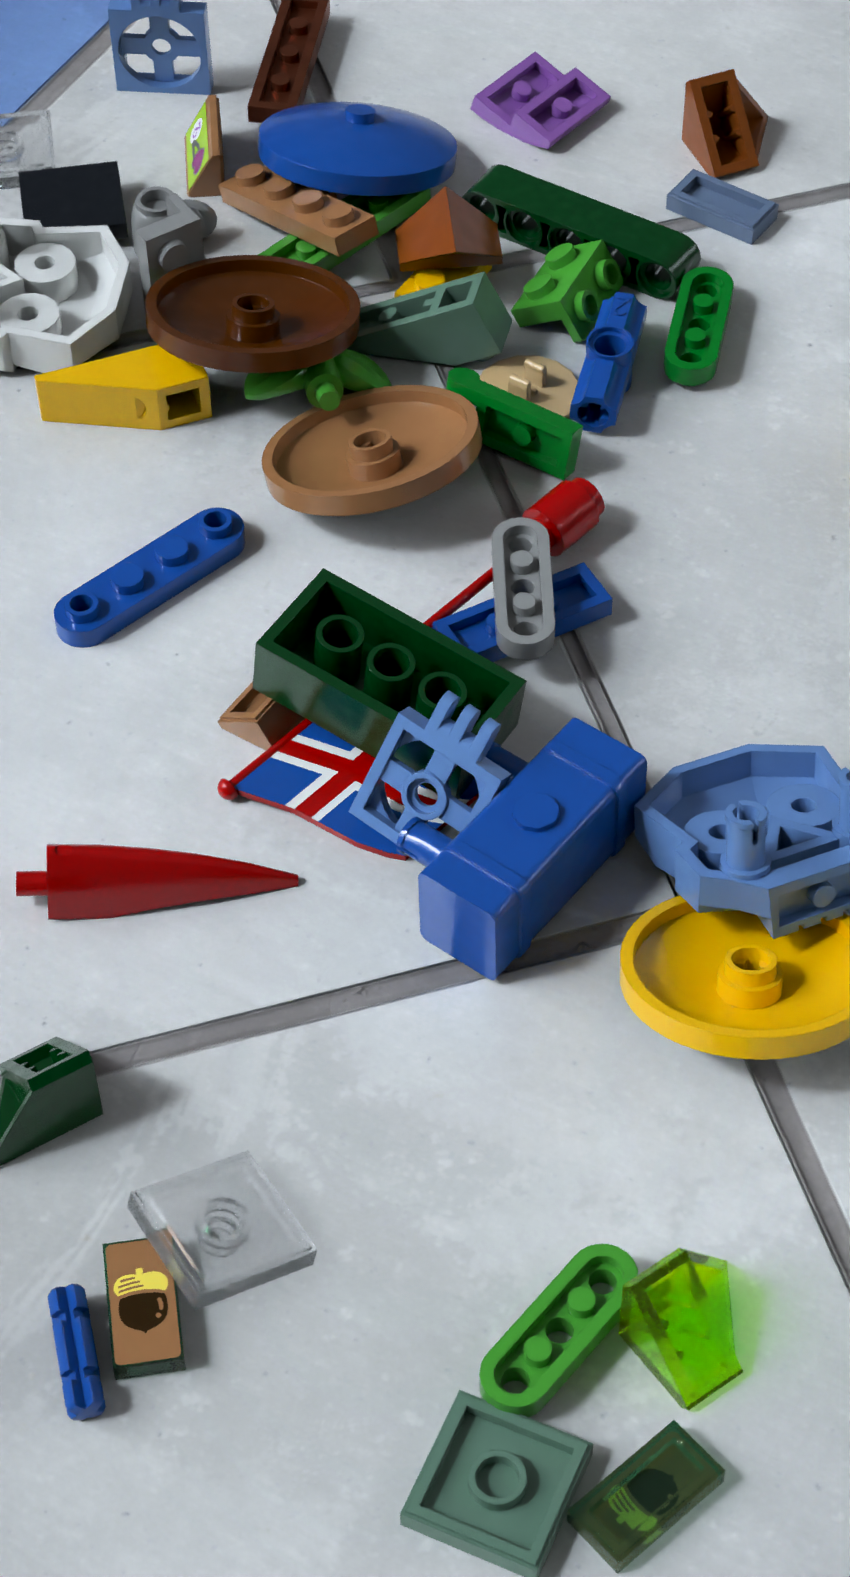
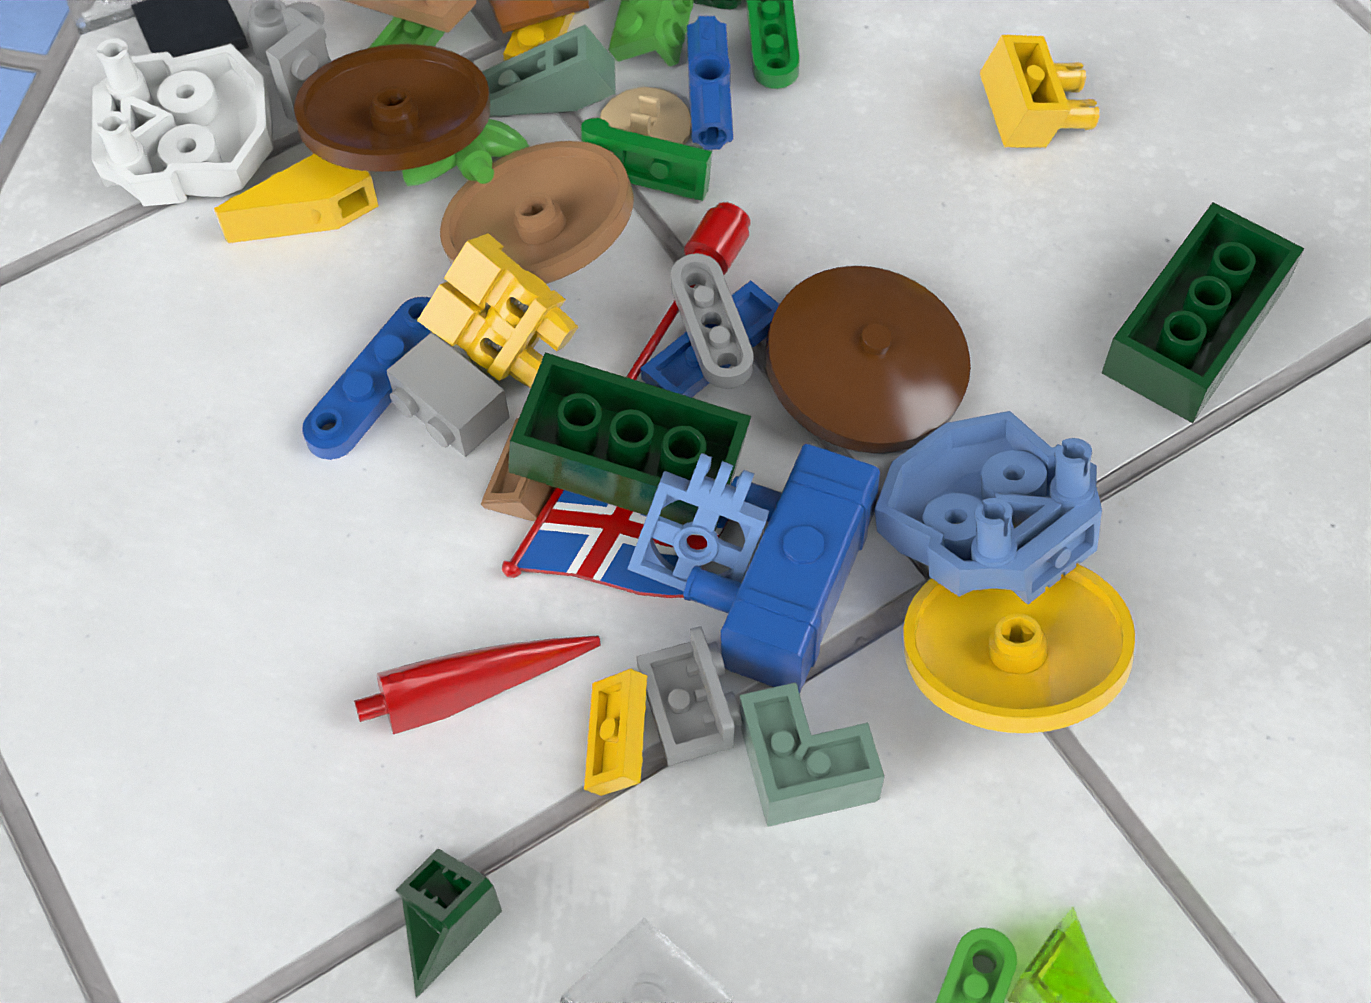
camera: 15 degrees left, 10 degrees up
none -> light grey brick [387,332,510,457]
none -> yellow hips [417,233,578,388]
none -> yellow plate [584,668,647,796]
none -> light grey bracket [636,626,742,766]
none -> sand green panel [739,683,885,827]
none -> reddish brown dish [765,266,971,453]

